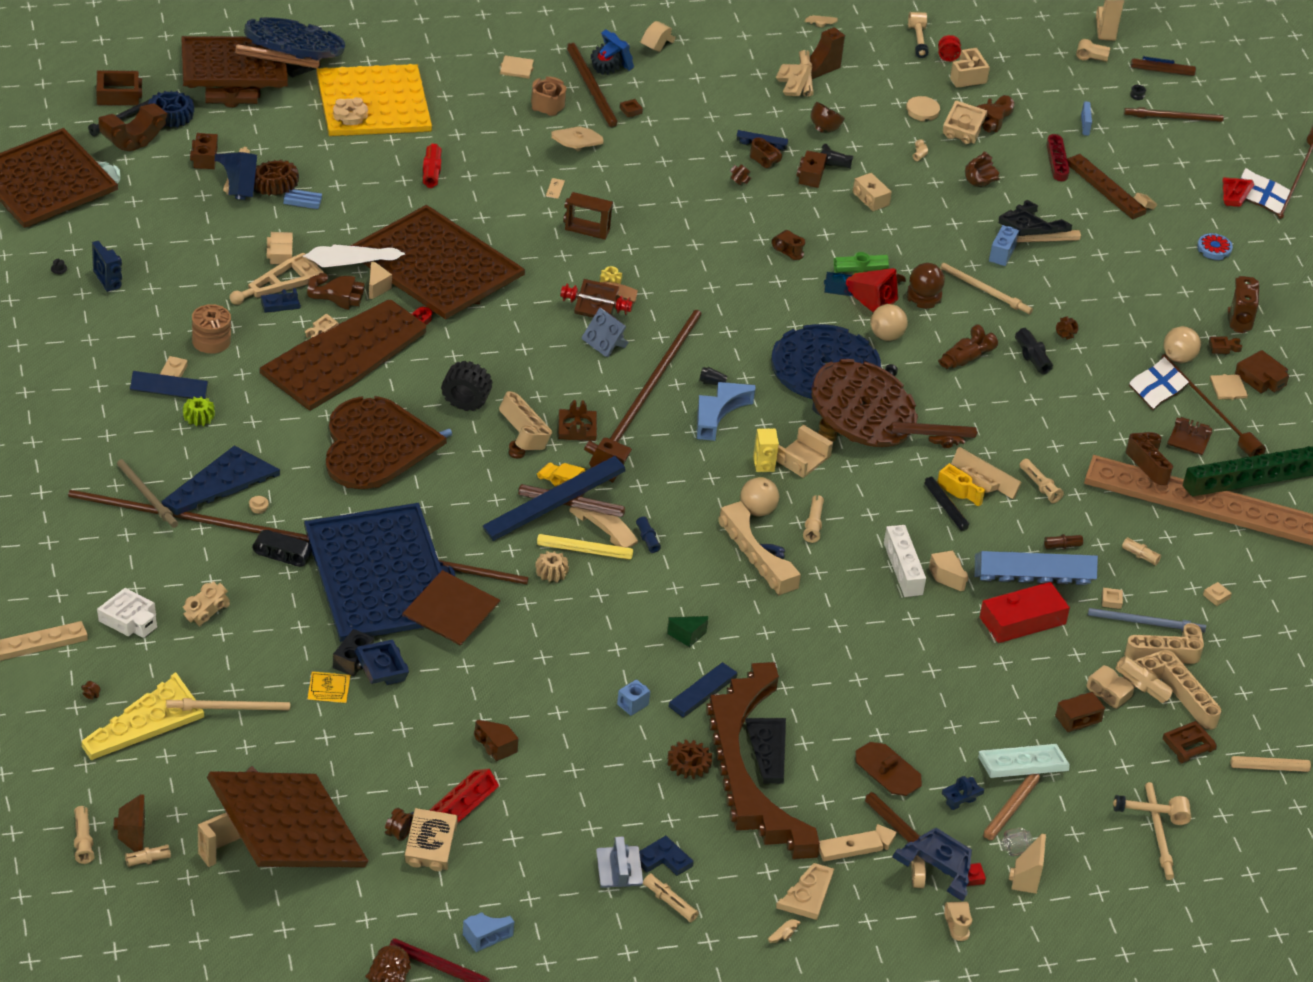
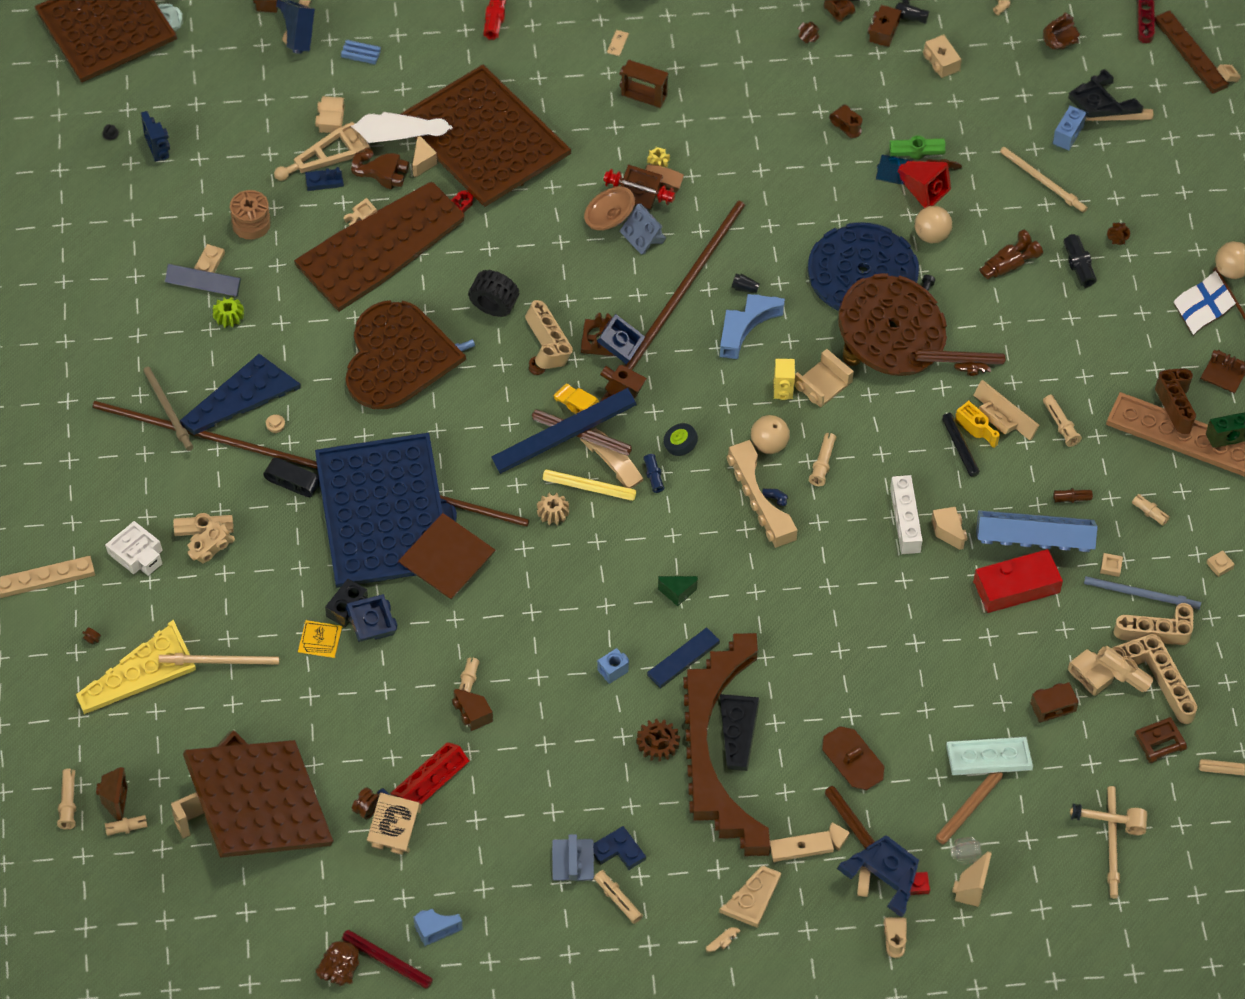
camera: 10 degrees right, 15 degrees up
reddish brown gear [254,159,299,196] -> none
reddish brown tile [906,262,945,309] -> none
dark blue hips [942,776,984,810] -> none
none -> tan piece [174,513,234,536]
none -> tan pin [459,657,479,692]
none -> medium nougat dish [584,187,635,230]
none -> dark blue plate [597,314,645,364]
none -> black wheel [664,423,698,456]

